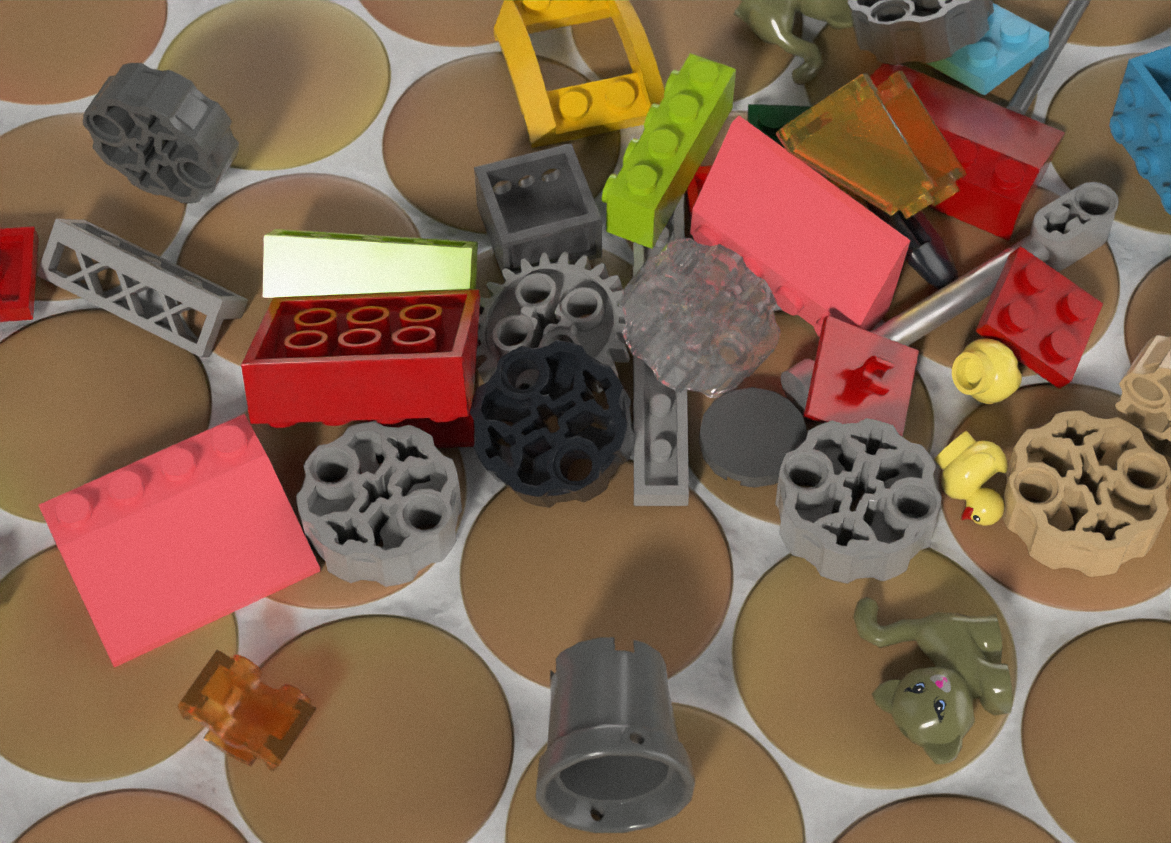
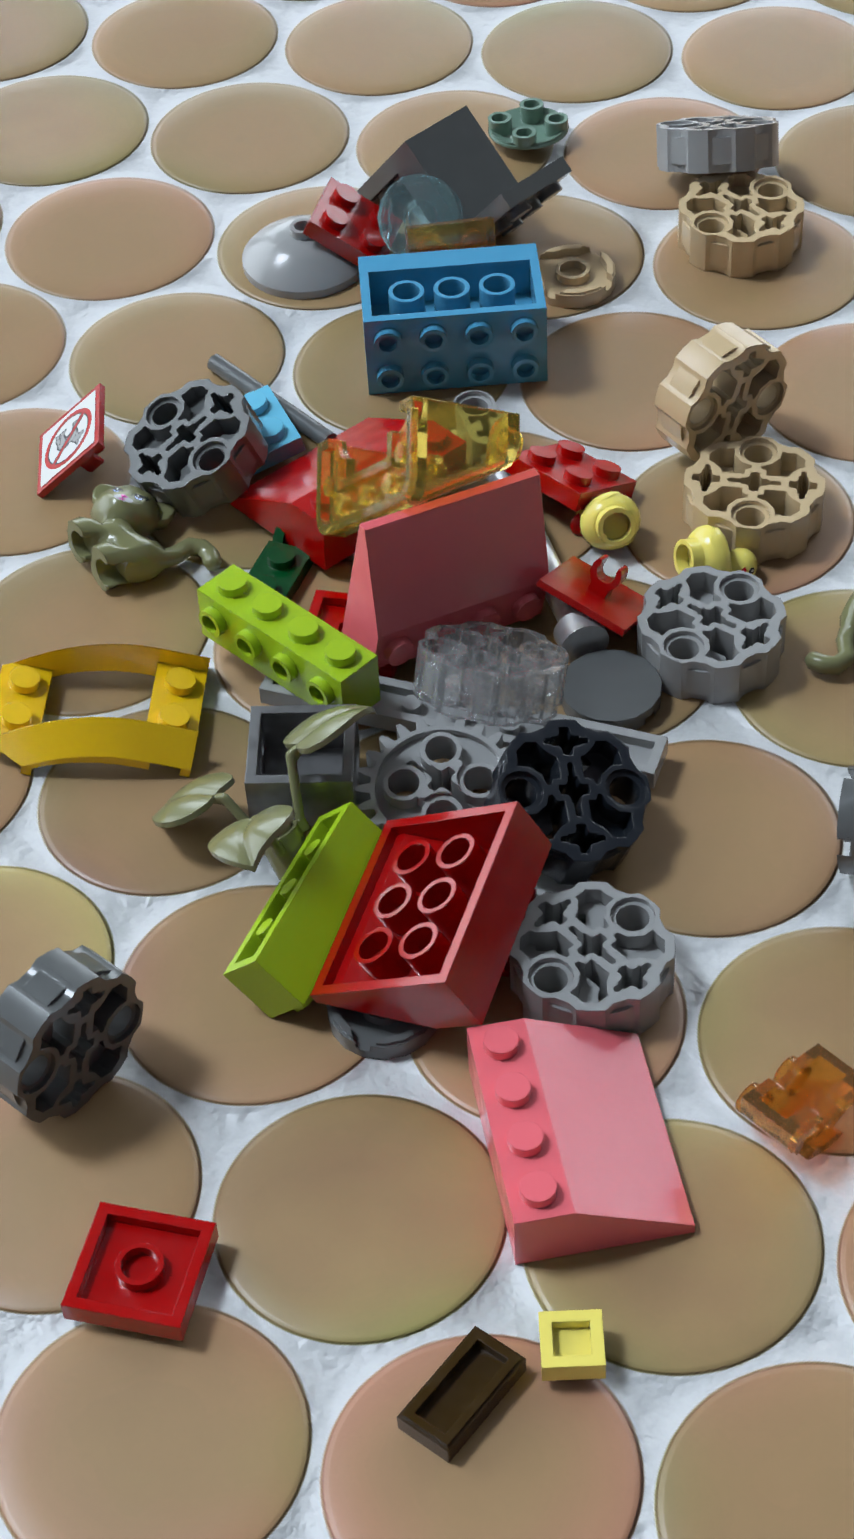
camera: 70 degrees left, 10 degrees down
light grey fence [37,219,248,358] -> none
none -> olive plant [152,705,376,880]

